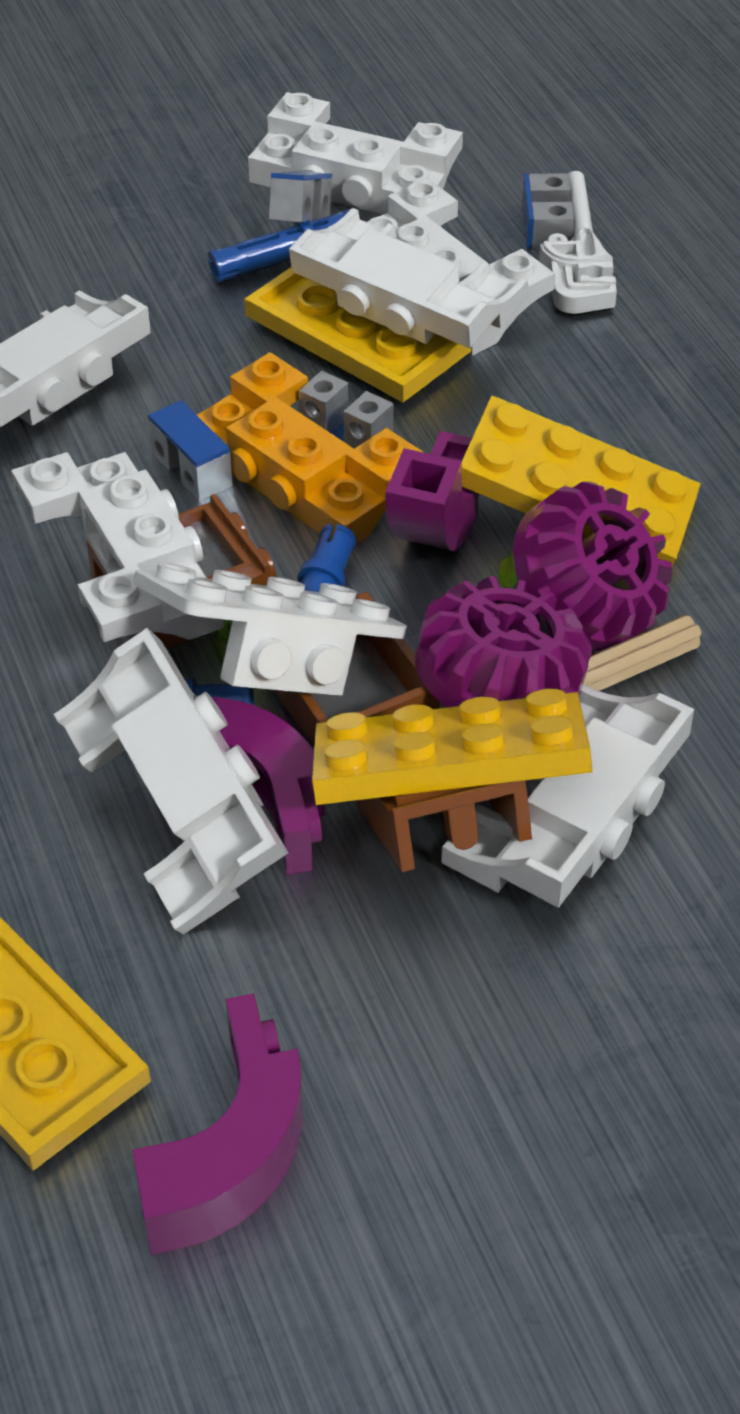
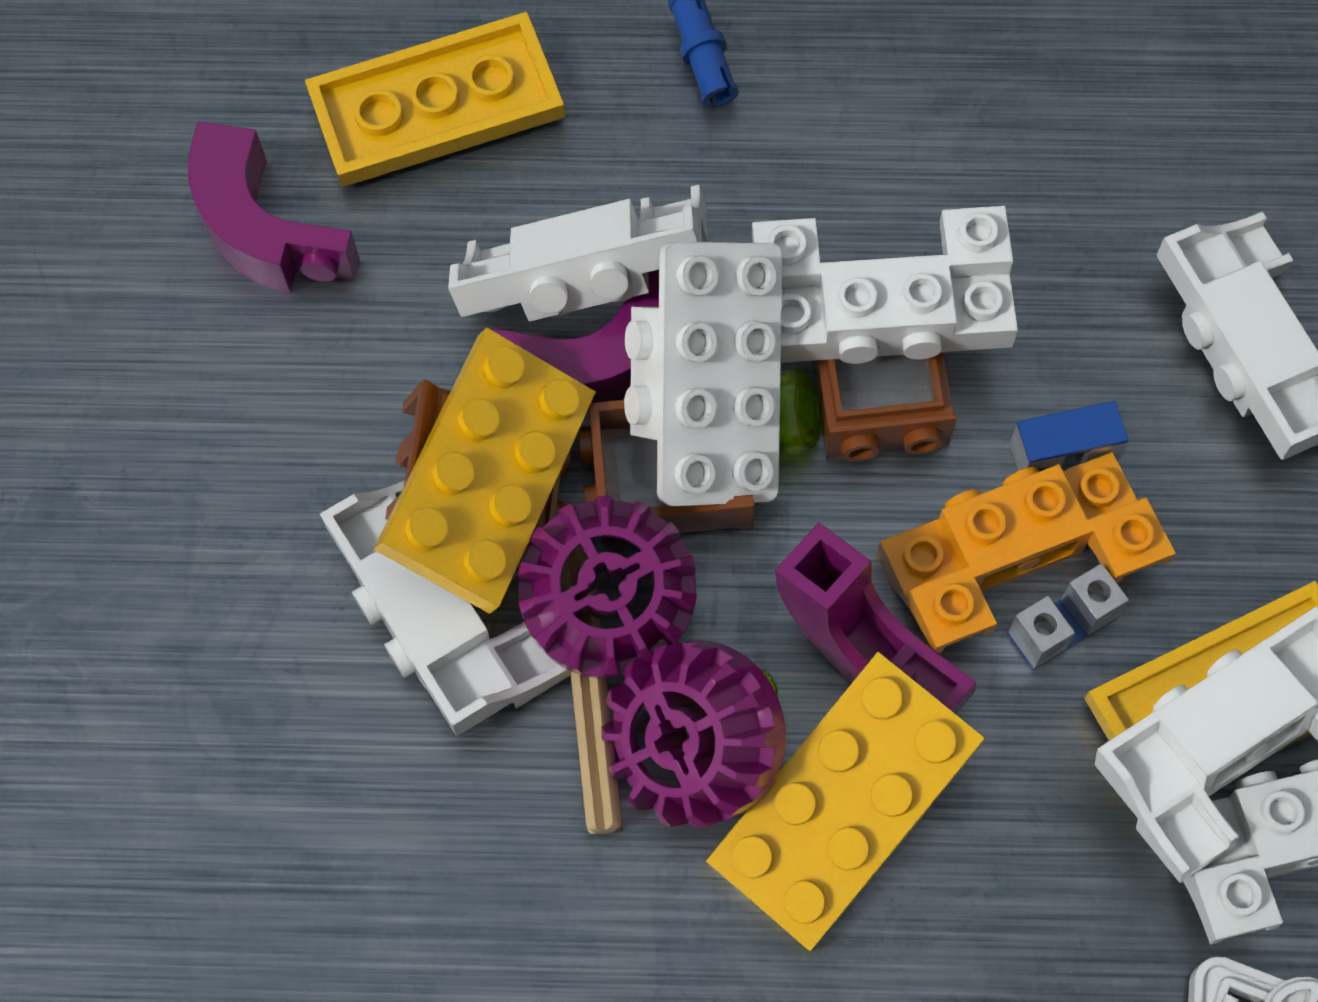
camera: 115 degrees right, 20 degrees up
blue pin [297,524,357,592] -> none

